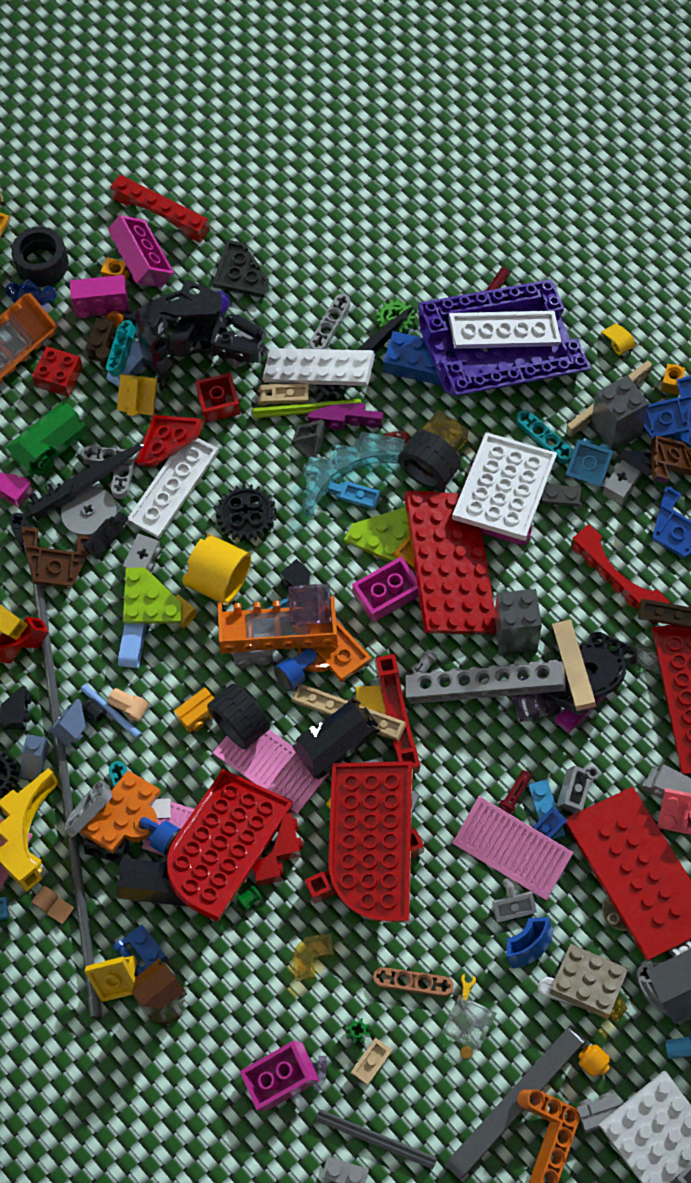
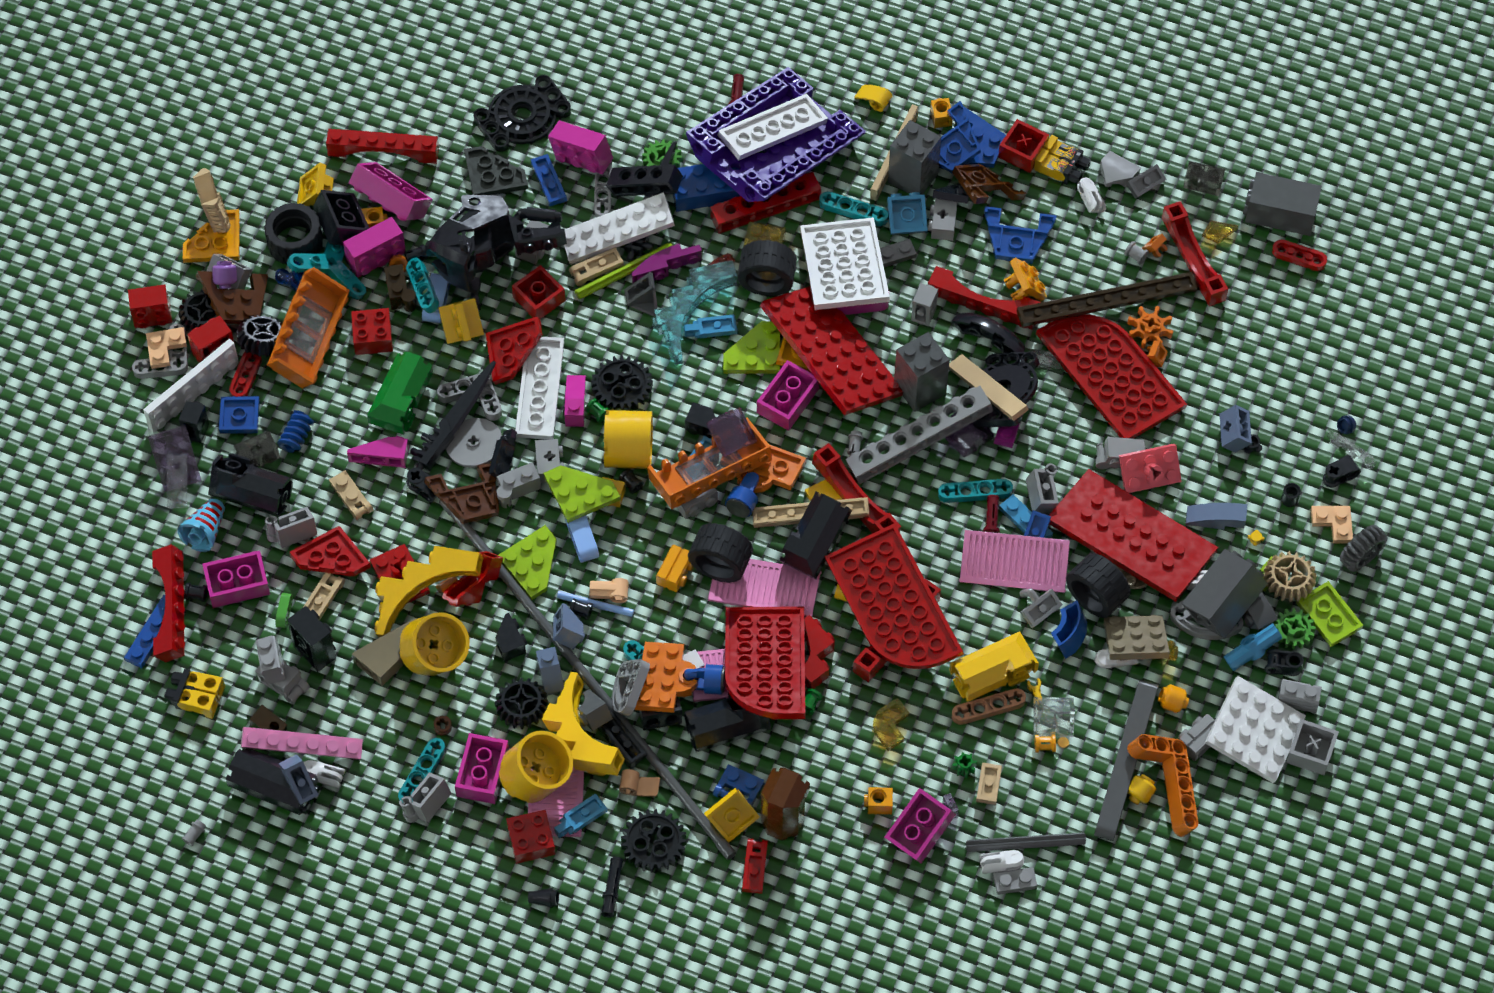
camera: 30 degrees left, 5 degrees down
none -> teal piece [287,242,366,300]
none -> yellow bracket [297,162,334,206]
none -> black brick [313,190,369,245]
none -> black piece [473,75,571,152]
none -> light grey hinge [497,462,541,508]
none -> lime plate [498,525,557,601]
none -> blue plate [530,154,567,206]
none -> dark pink brick [548,120,613,174]
none -> dark pink slope [564,375,586,427]
none -> dark grey arch [578,689,613,731]
none -> green bush [585,398,610,423]
none -> black slope [597,710,647,769]
none -> black brick [606,164,683,197]
none -> black bush [618,468,644,494]
none -> black gear [621,809,687,873]
none -> red brick [710,172,822,234]
none -> red plate [742,838,768,894]
none -> light orange brick [864,787,893,814]
none -> light grey brick [911,283,938,327]
none -> teal beam [938,479,1013,503]
none -> yellow brick [949,632,1039,702]
none -> black brick [952,313,1025,353]
none -> white arm [979,850,1024,874]
none -> light orange plate [1004,257,1047,301]
none -> light orange bush [1034,734,1056,753]
none -> black tyre [1066,553,1131,618]
none -> yellow head [1127,774,1156,805]

